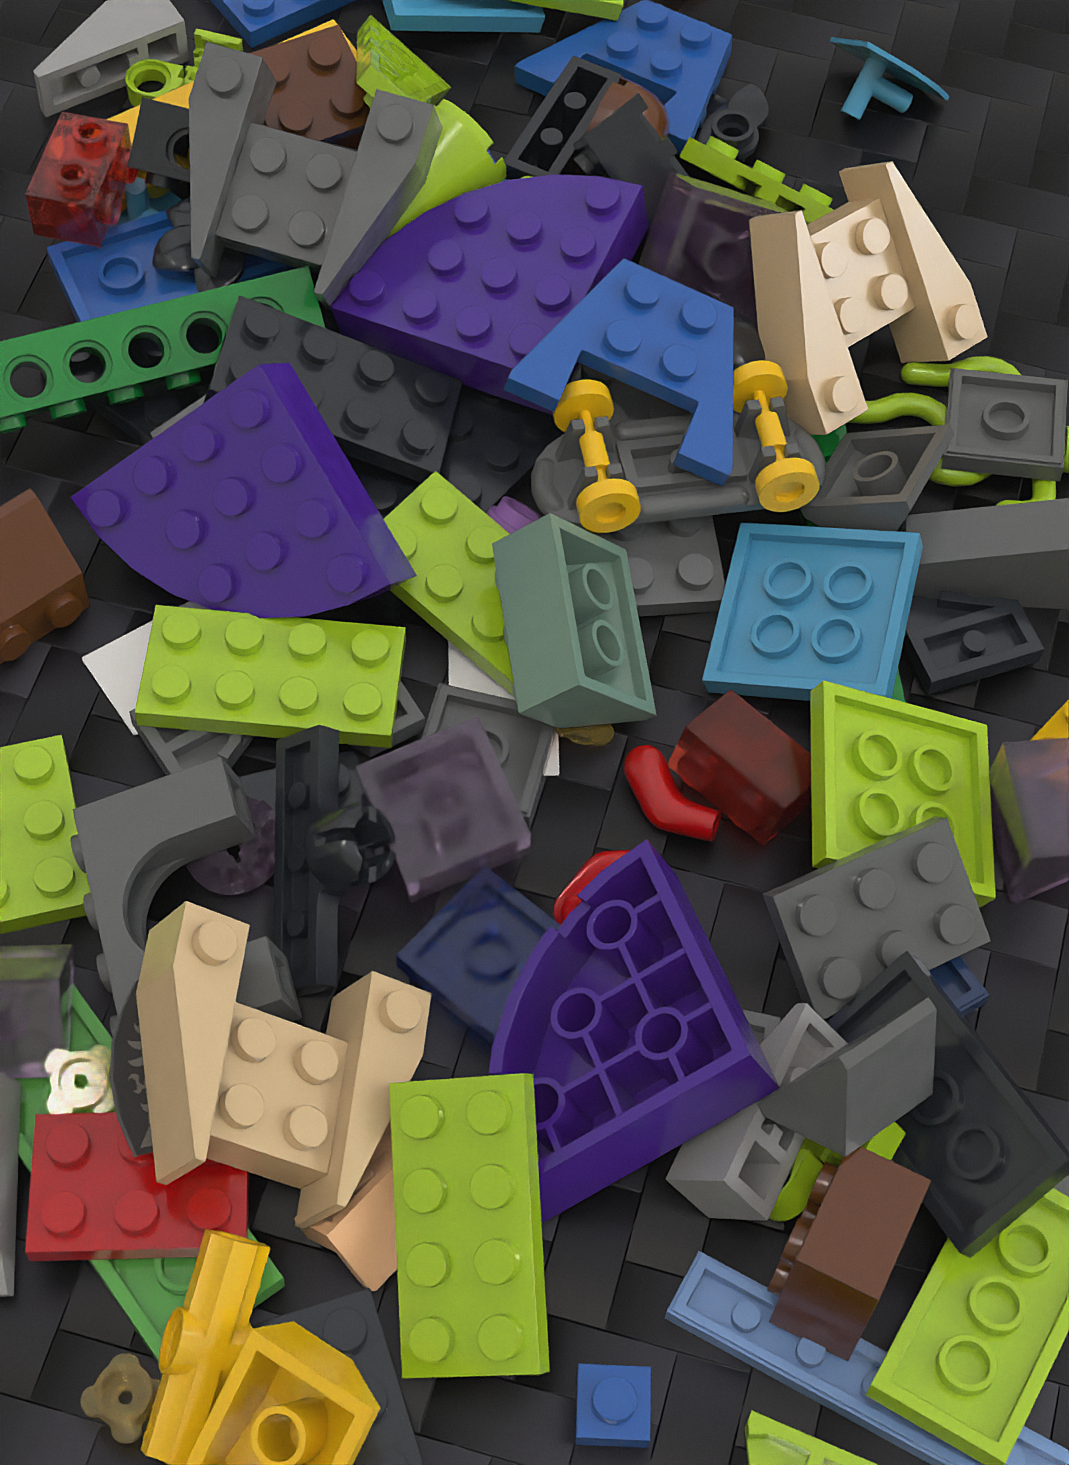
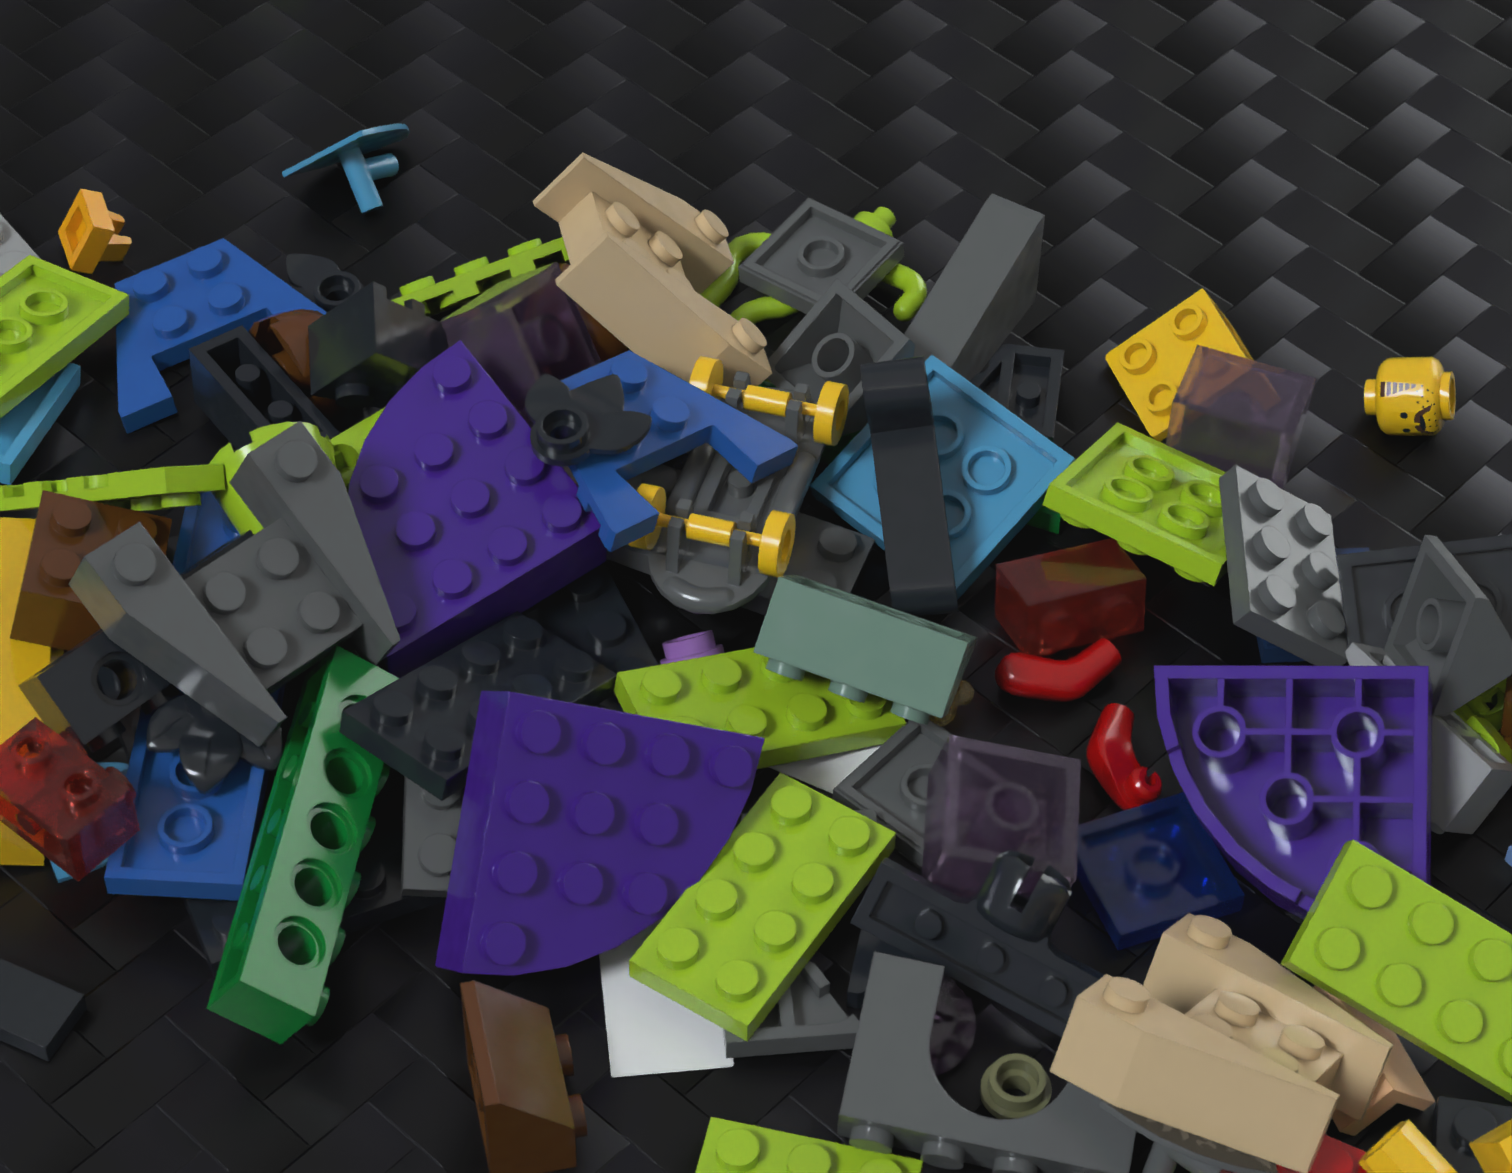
camera: 60 degrees left, 10 degrees down
none -> black plate [525,374,652,466]
none -> black beam [860,355,959,617]

